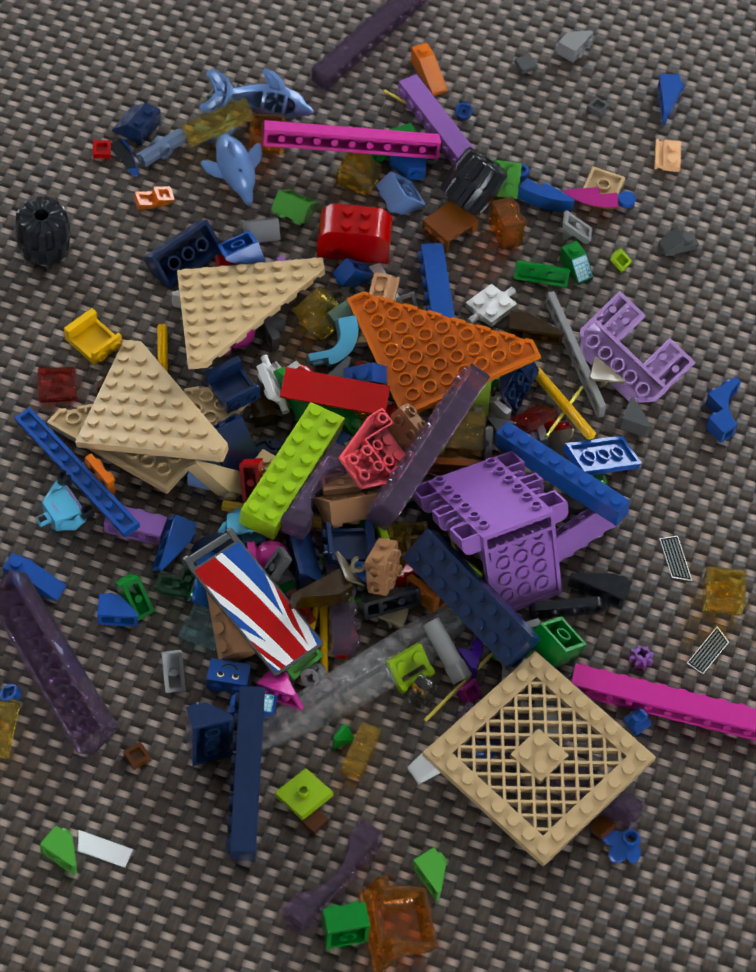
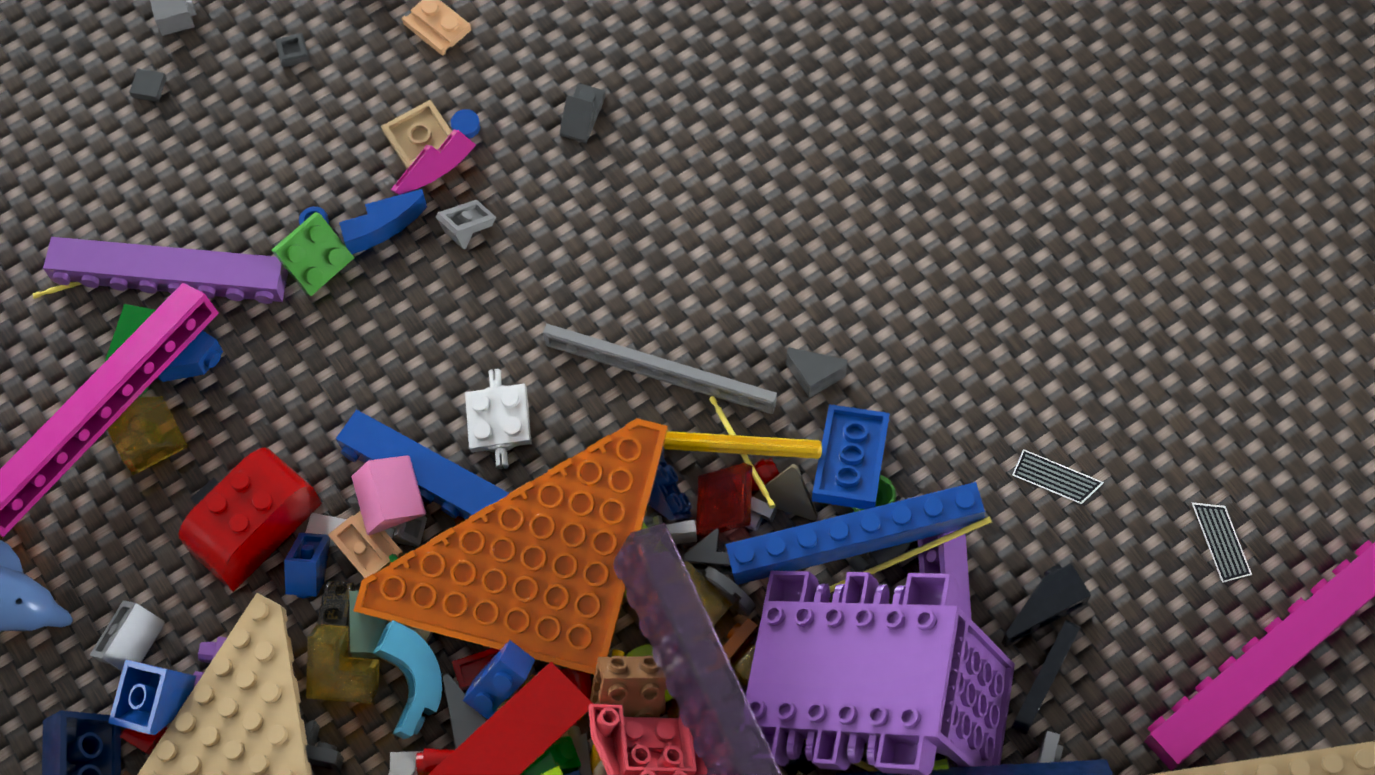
camera: 45 degrees left, 10 degrees up
bright green slope [271,189,320,225] -> none
medium blue slope [376,171,426,215] -> none
orange slope [410,42,448,96] -> none
dark orange panel [422,201,479,252] -> none
black wheel [440,147,508,215] -> none
blue tile [455,102,473,120] -> none
clear orange brick [489,196,526,250] -> none
dark brown slope [507,311,564,346] -> none
green plate [514,260,570,288] -> none
green brick [533,616,588,668] -> none
green slope [559,241,593,285] -> none
lavender slope [580,291,696,403] -> none
dark tan piece [589,357,625,387] -> none
lime slope [610,248,632,273] -> none
blue tile [623,708,652,736] -> none
medium lavender gear [629,645,654,671] -> none
clear yellow brick [702,566,746,616] -> none
blue arch [705,377,741,443] -> none
none -> bright pink slope [351,455,426,536]
none -> light yellow axle [829,517,992,593]

